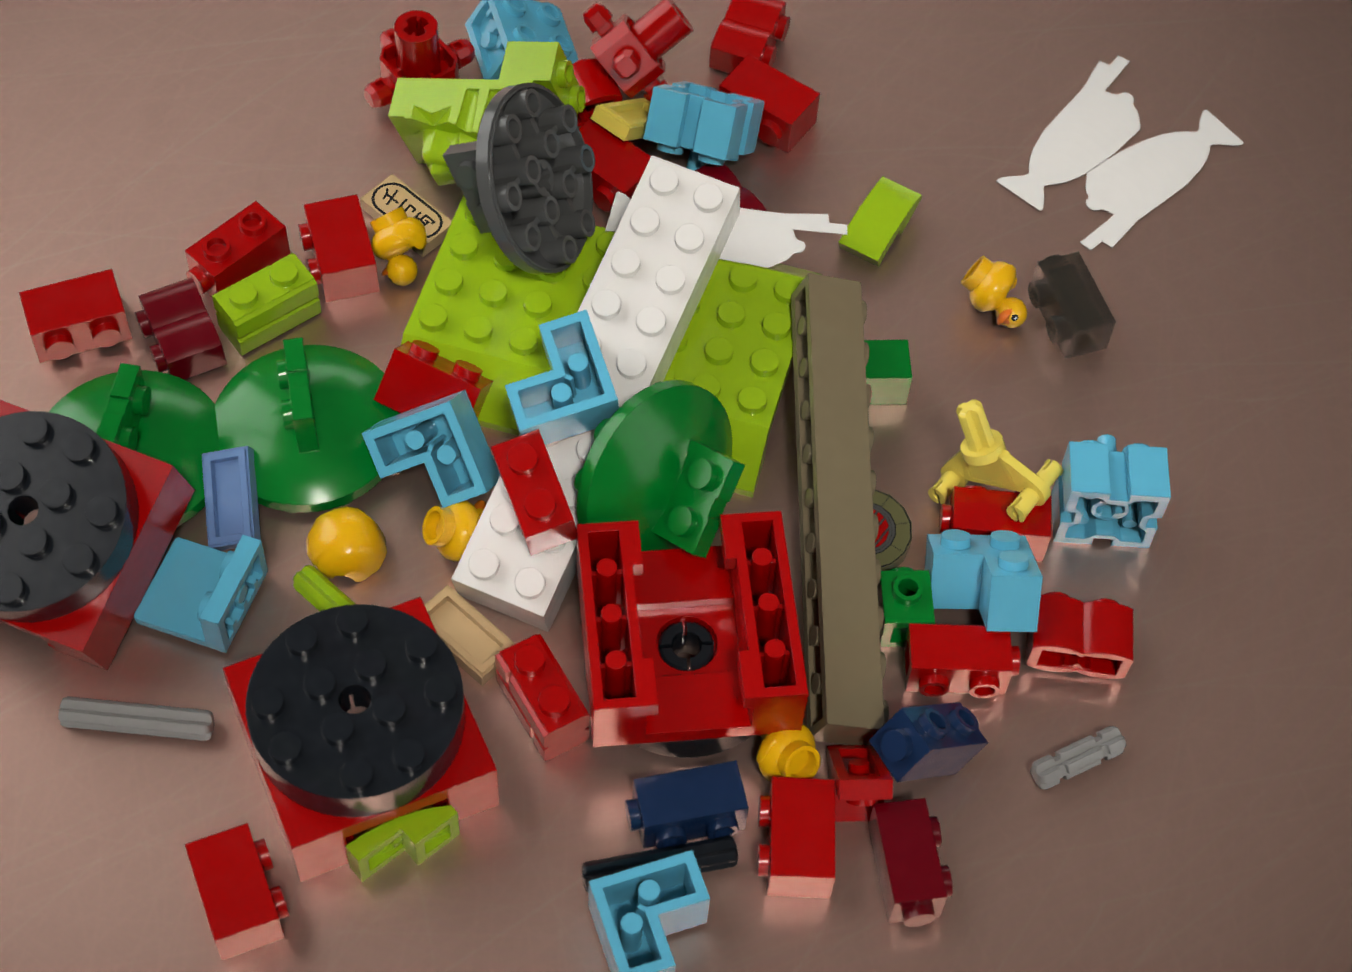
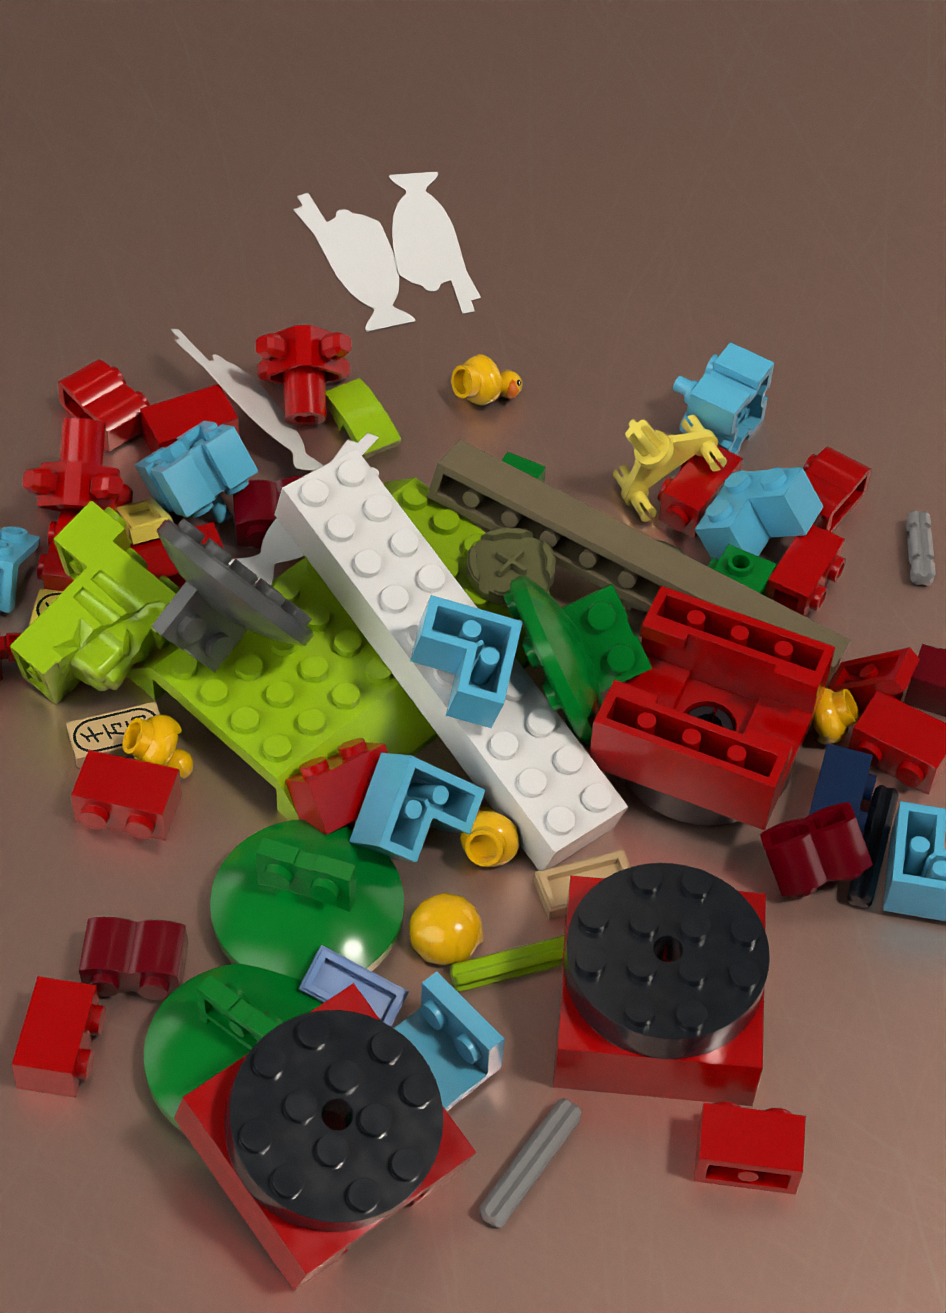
camera: 60 degrees left, 5 degrees down
red brick [184,201,290,297] -> none
lime brick [212,253,322,356] -> none
lime slope [345,805,460,882] -> none
red brick [491,429,577,556] -> none
red brick [495,634,590,761] -> none
dark blue brick [869,702,988,782] -> none
clear smoke brick [1028,252,1116,359] -> none
none -> white sticker [171,329,324,471]
none -> red piece [256,325,352,426]
none -> olive tile [466,527,556,606]
none -> dark red brick [760,802,873,897]

